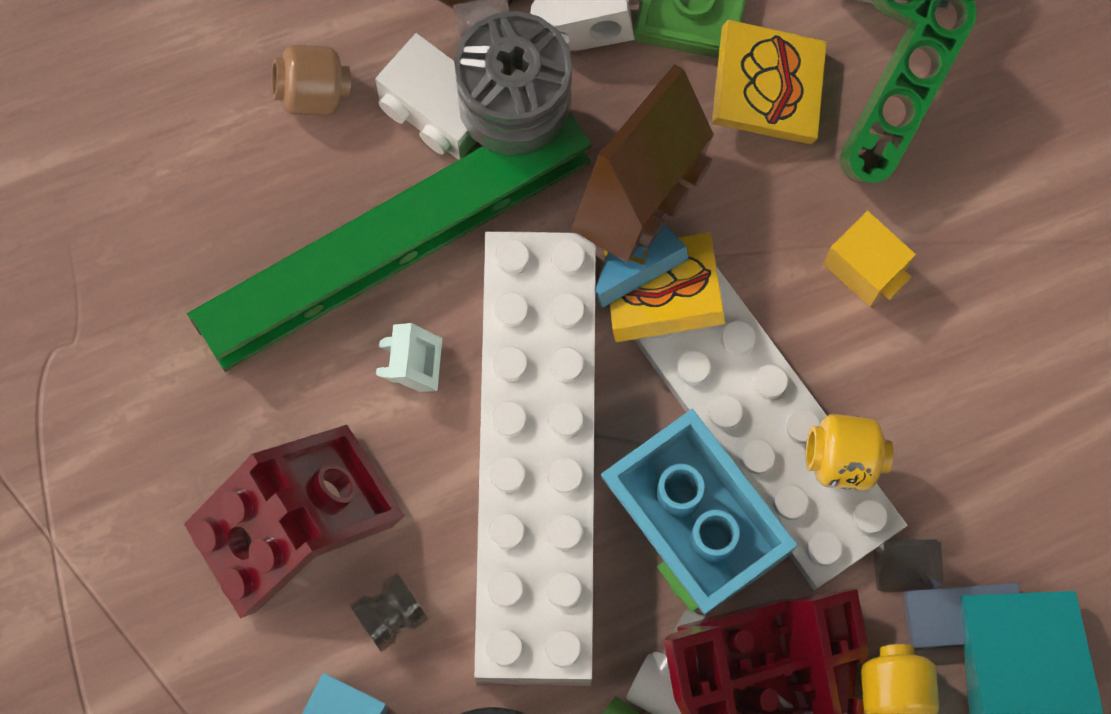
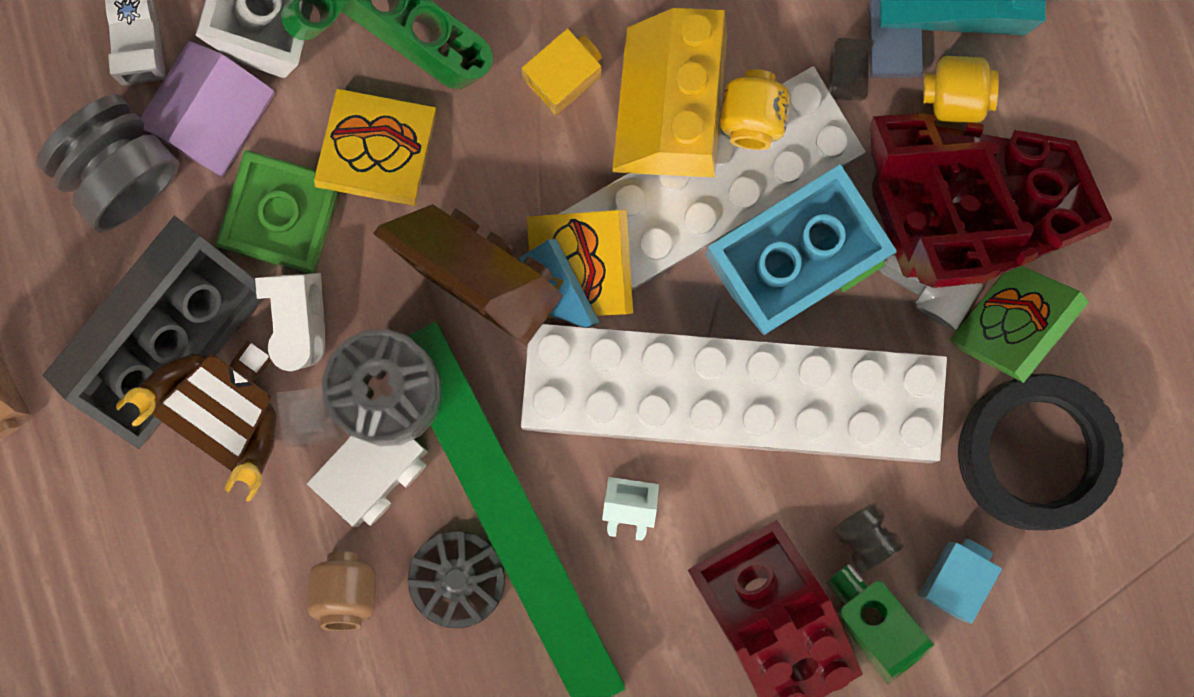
camera: 85 degrees left, 10 degrees up
none -> dark grey wheel [408,531,505,628]
none -> yellow slope [612,8,728,178]
none -> green torso [826,564,934,685]

